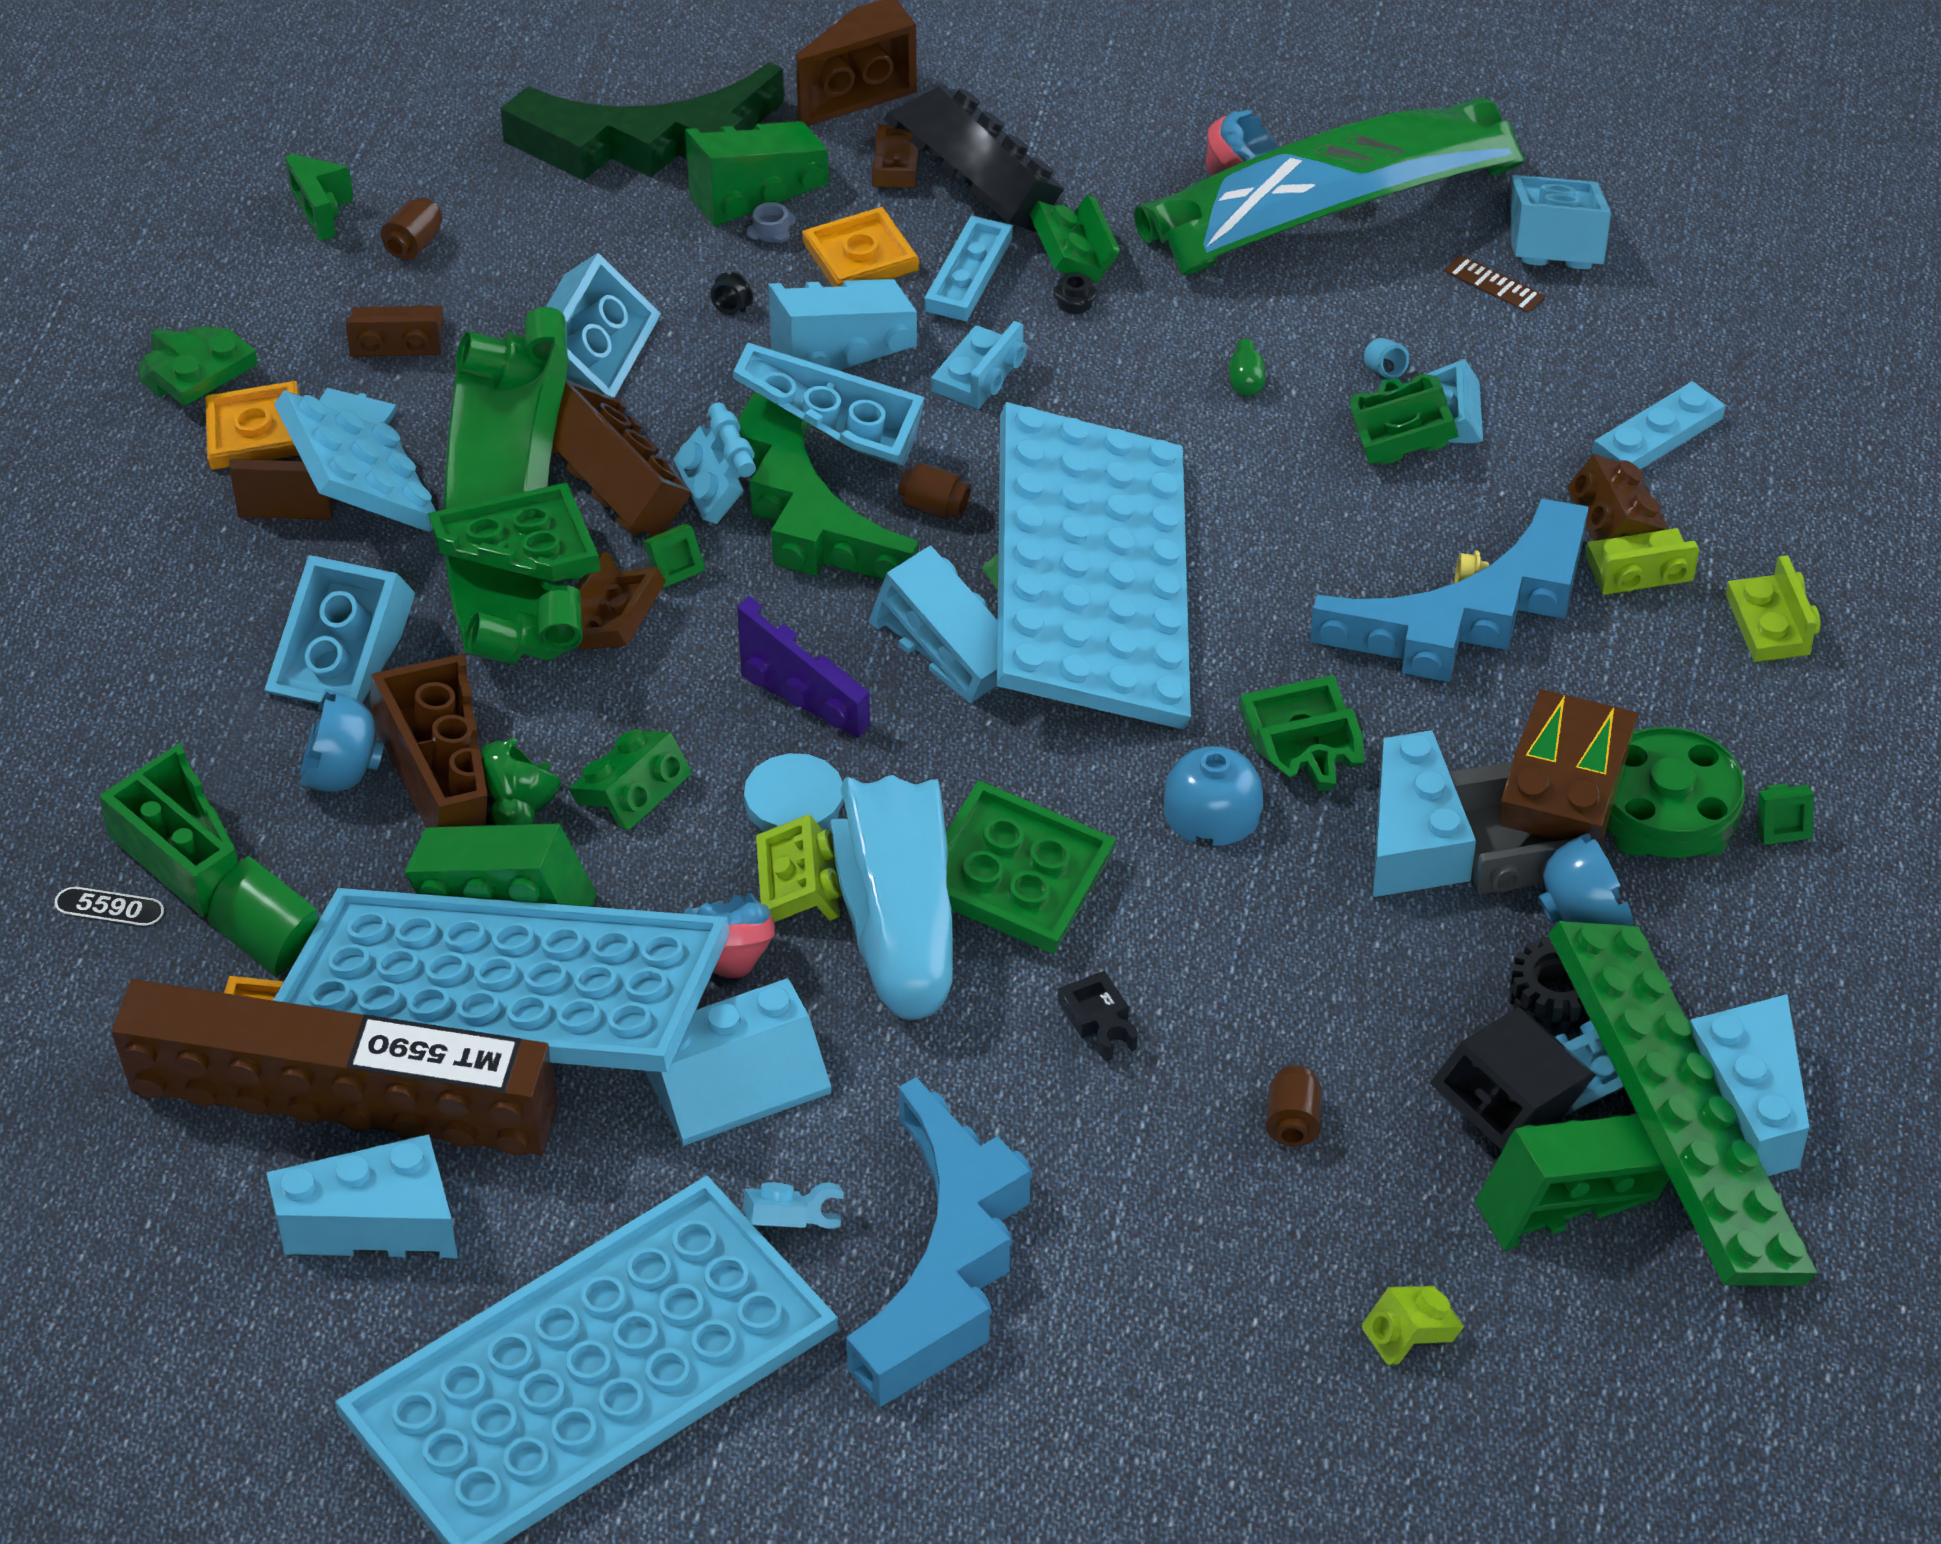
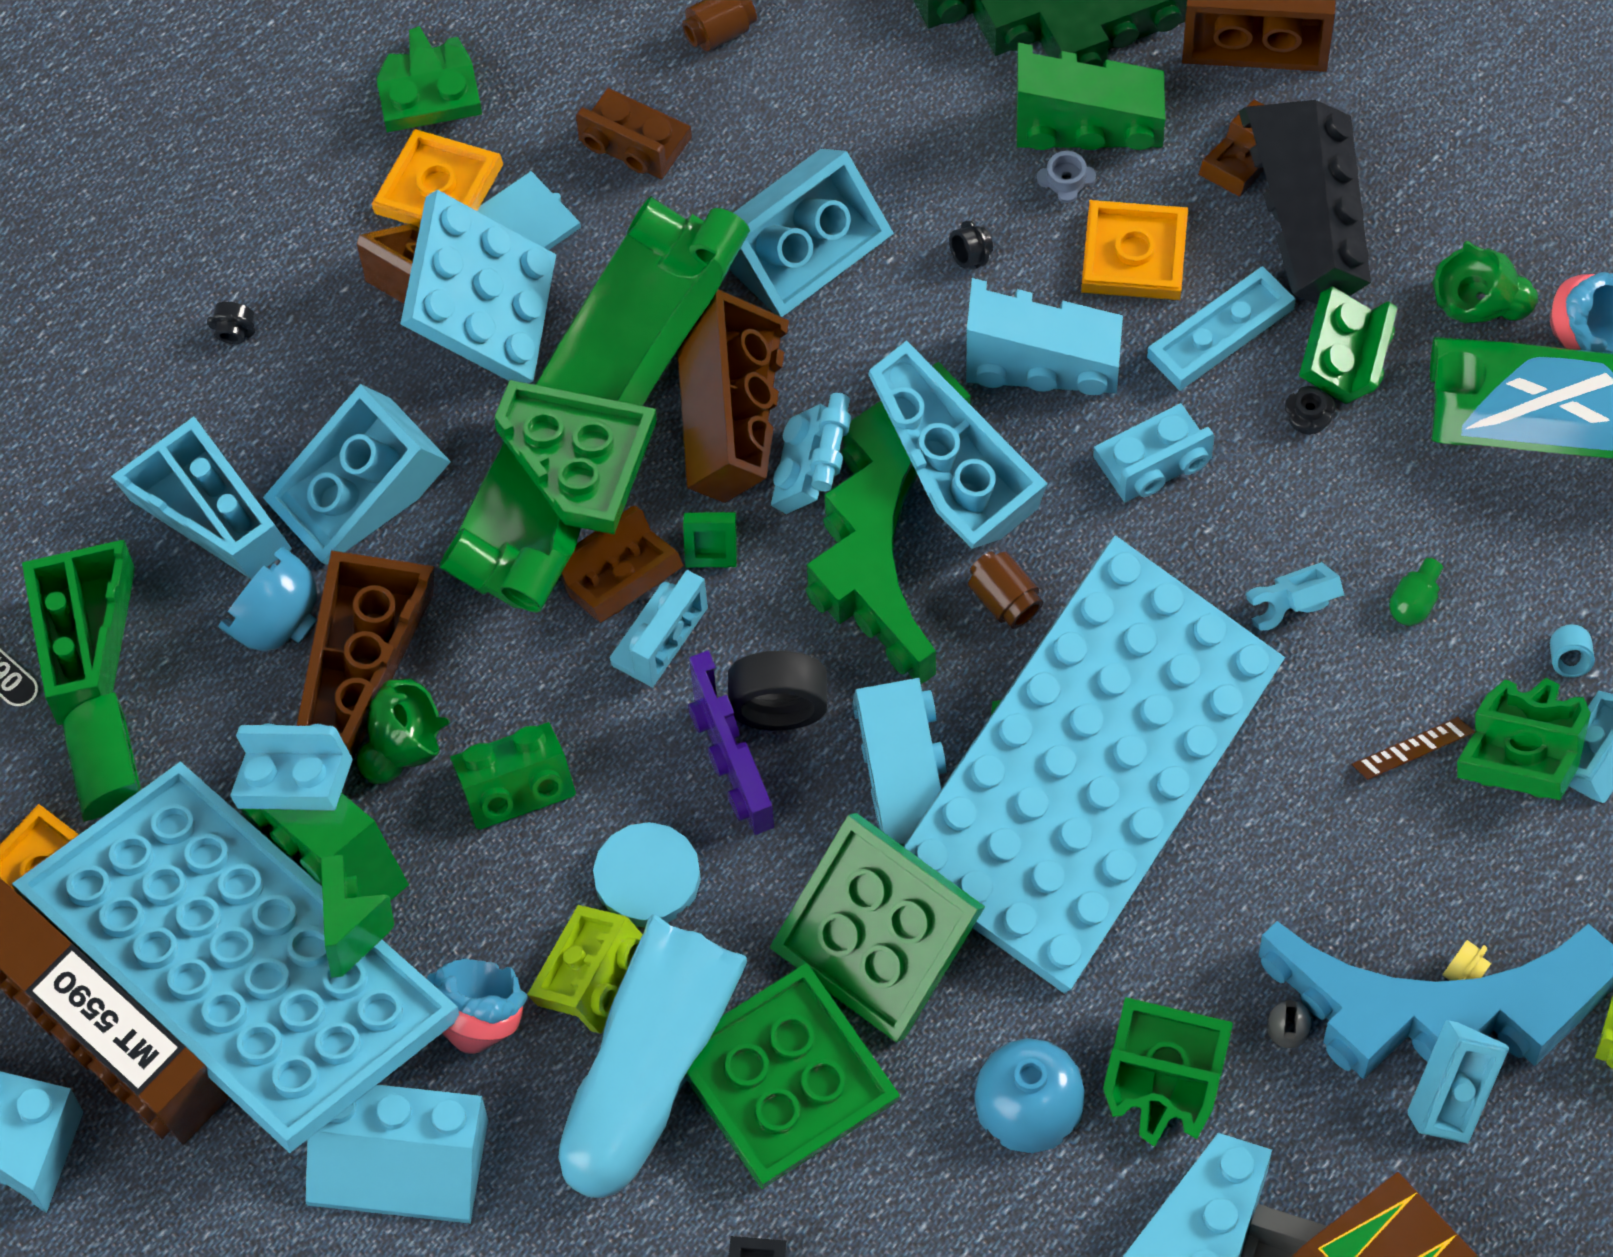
camera: 35 degrees right, 15 degrees up
none -> medium azure wedge [111,417,292,579]
none -> black plate [207,302,256,344]
none -> medium azure bracket [230,723,353,810]
none -> green slope [321,855,394,978]
none -> medium azure bracket [610,570,708,688]
none -> black tyre [728,650,827,731]
none -> plate [769,813,985,1043]
none -> medium azure plate [1245,562,1344,630]
none -> dark grey hinge [1267,1000,1312,1048]
none -> reddish brown sticker [1351,717,1475,780]
none -> medium azure slope [1408,1020,1509,1144]
none -> green piece [1432,241,1539,324]

